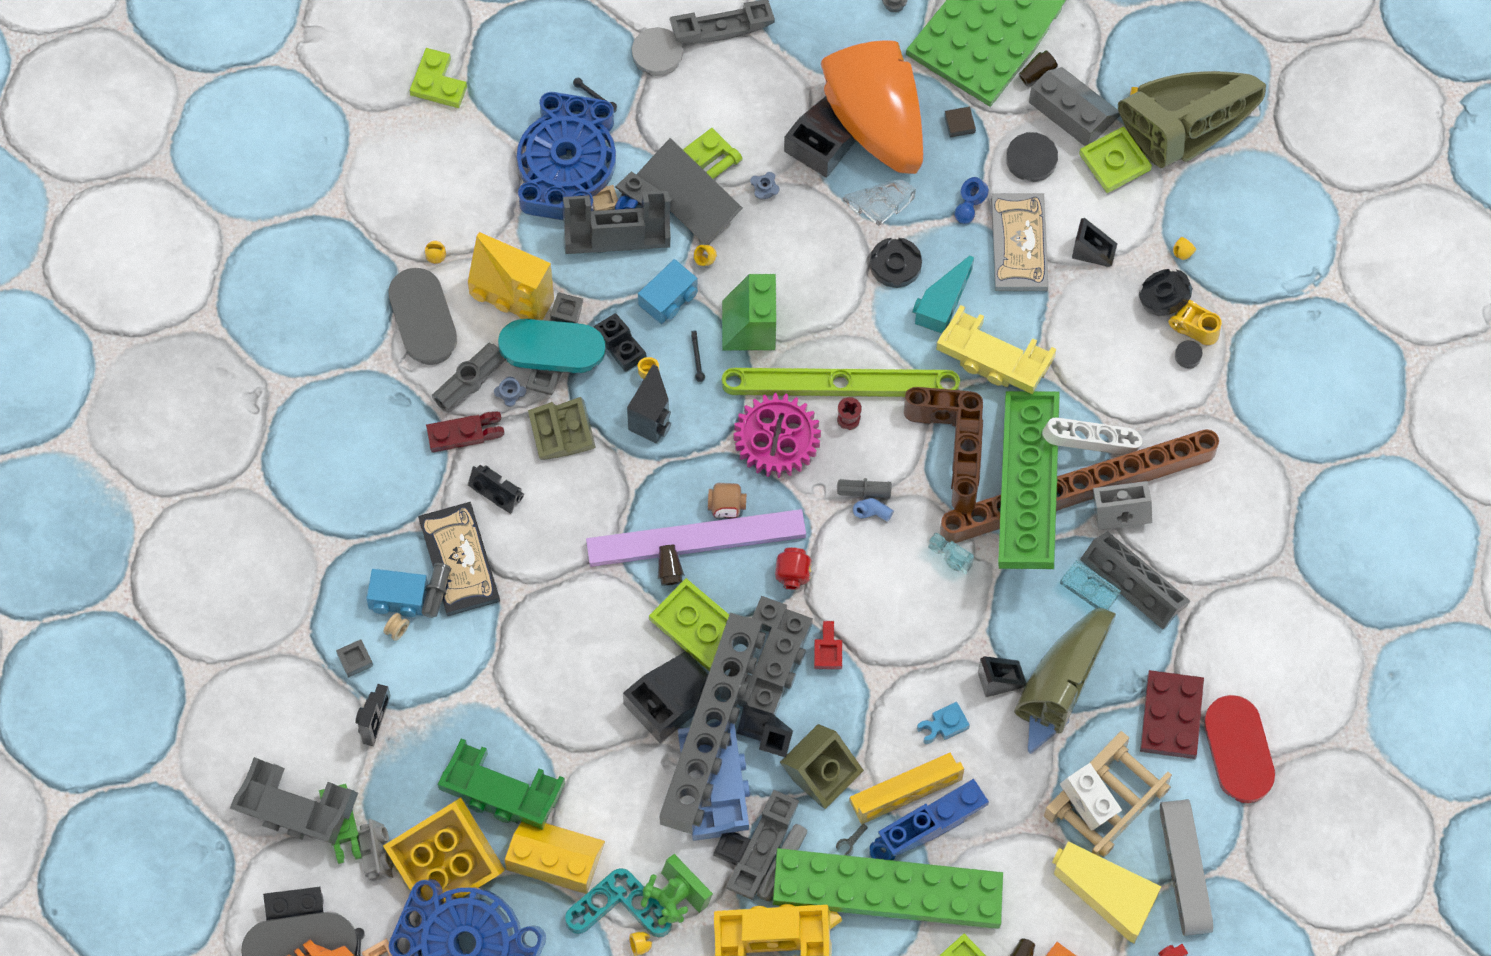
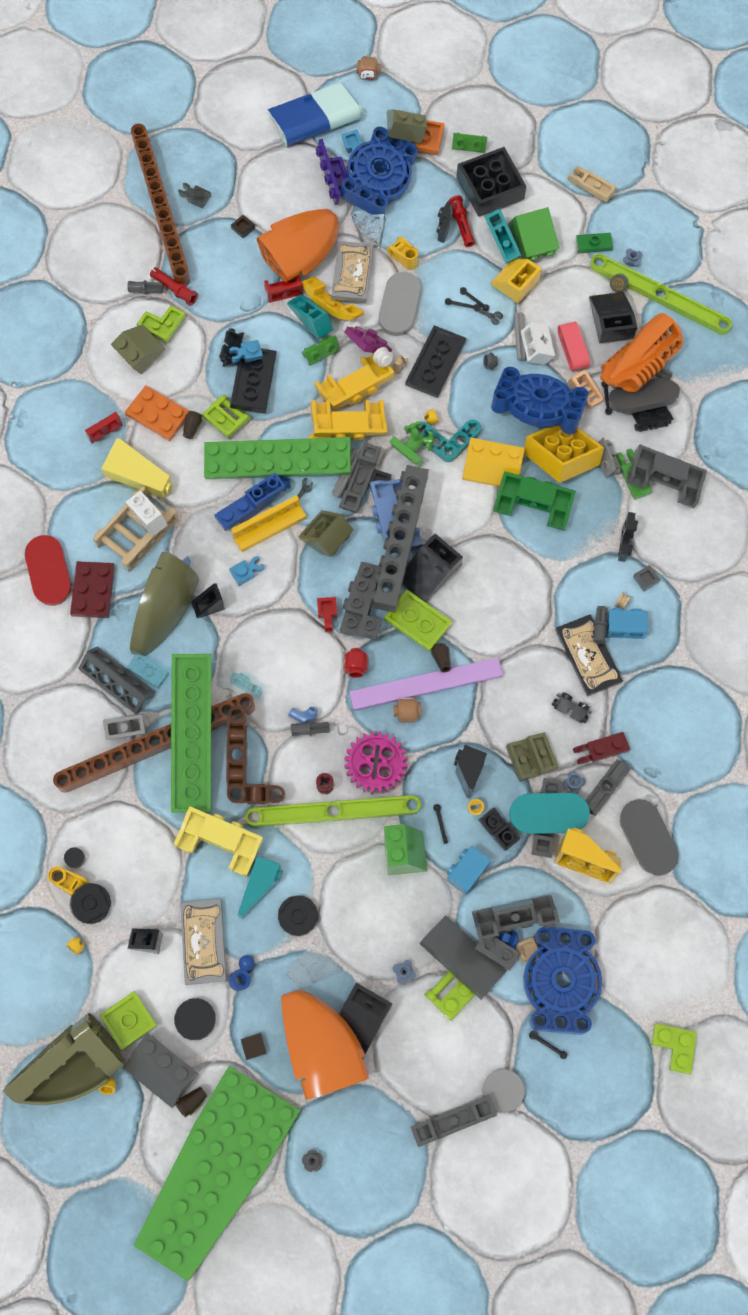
camera: 175 degrees right, 5 degrees up
yellow hinge [425,240,446,264] -> none
yellow hinge [694,245,717,266] -> none
black slope [737,705,793,758] -> none
white beam [1042,418,1142,455] -> none
light grey beam [1160,799,1213,936] -> none

